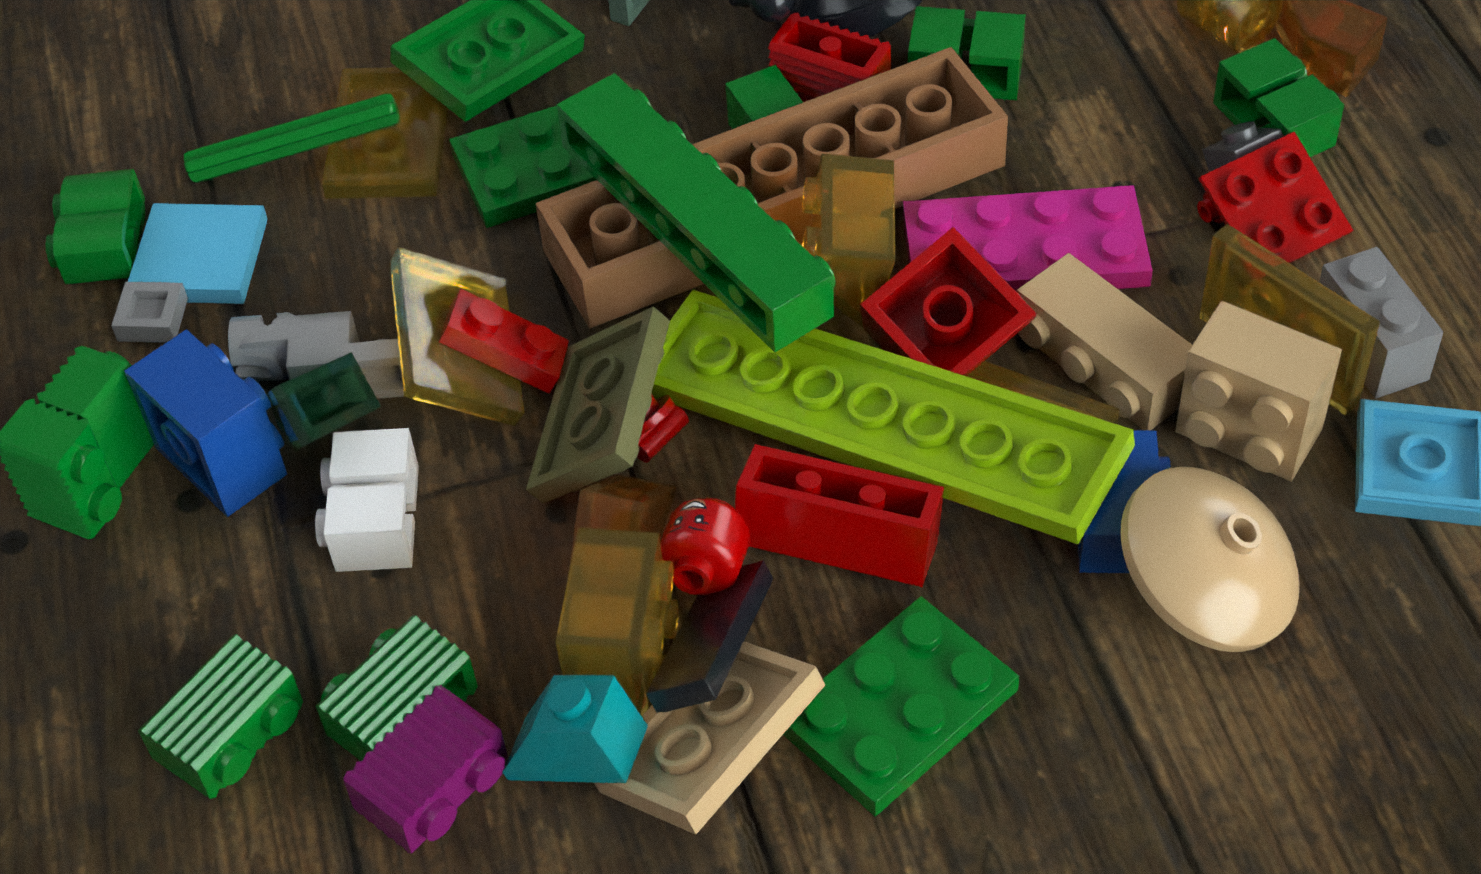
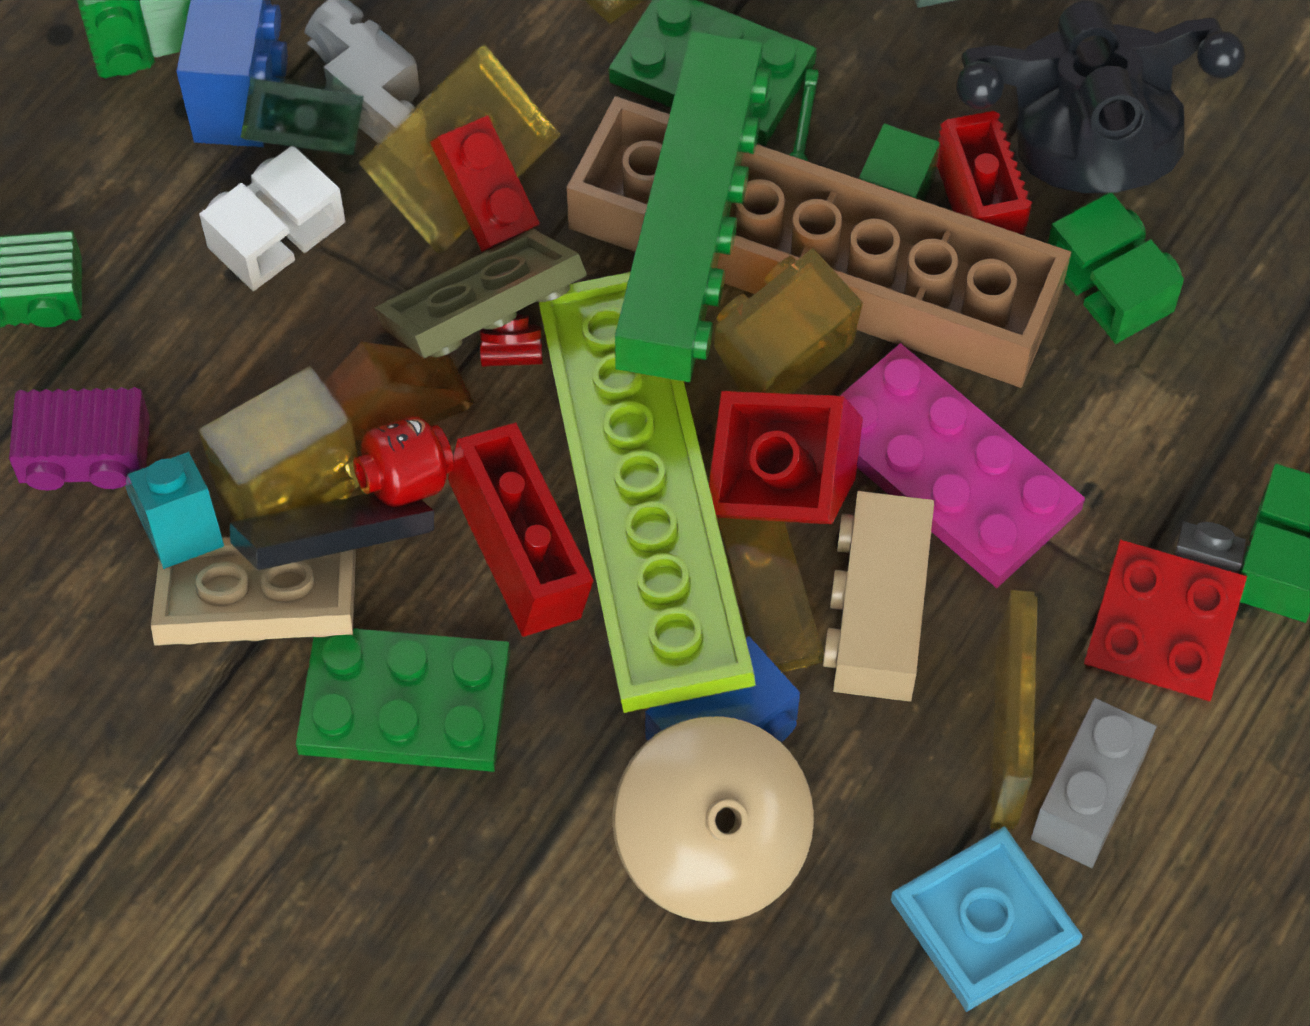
camera: 45 degrees right, 10 degrees up
green brick [316,615,478,761] -> none
tan brick [1175,301,1342,482] -> none

